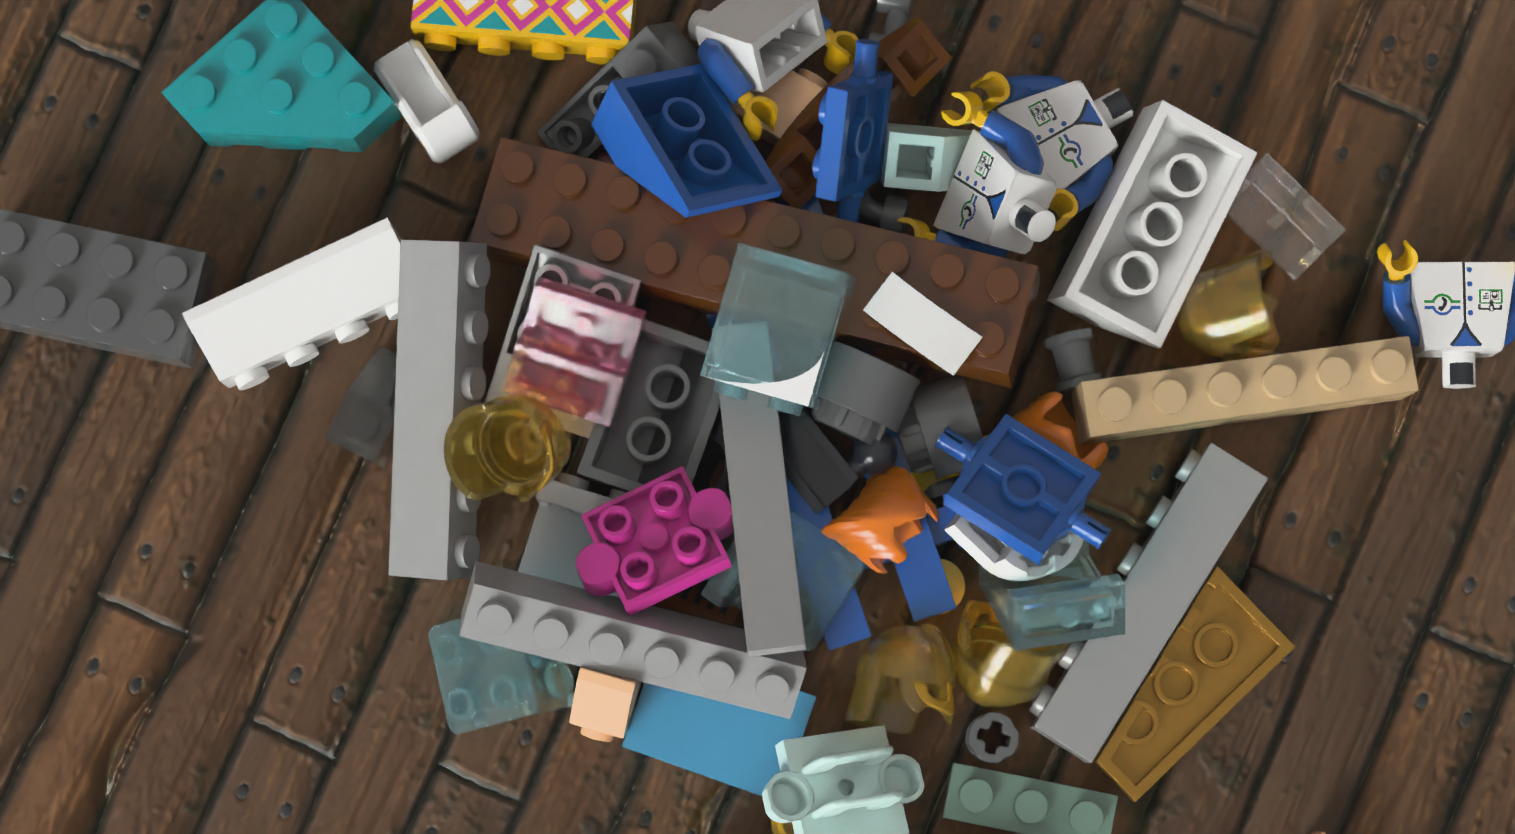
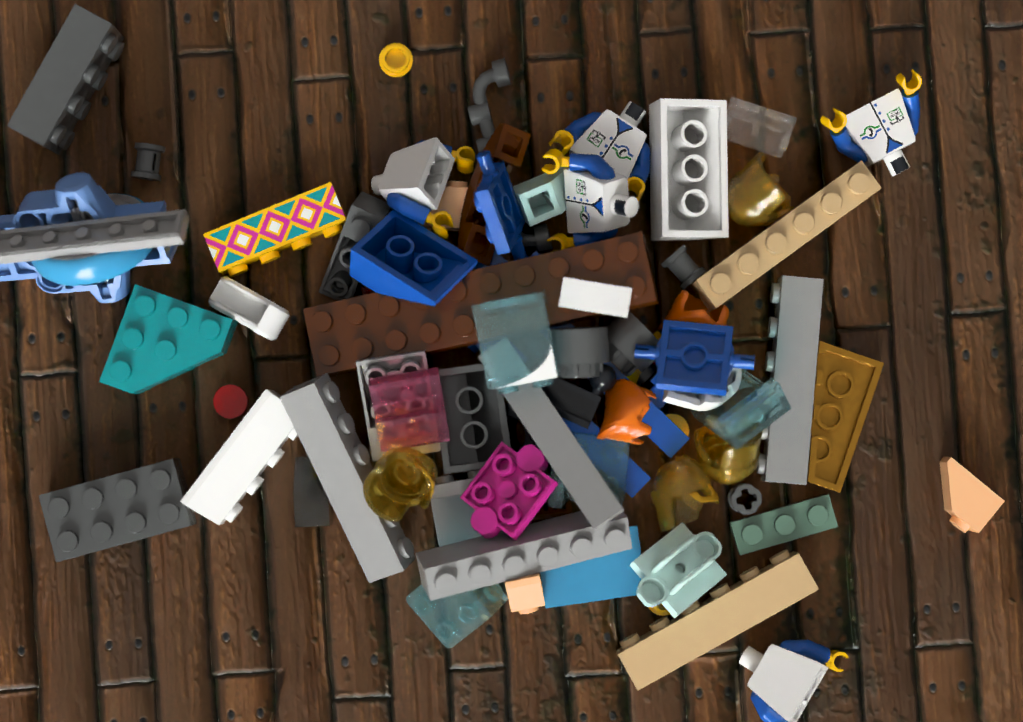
camera: 40 degrees left, 5 degrees up
none -> red tile [213,384,249,419]

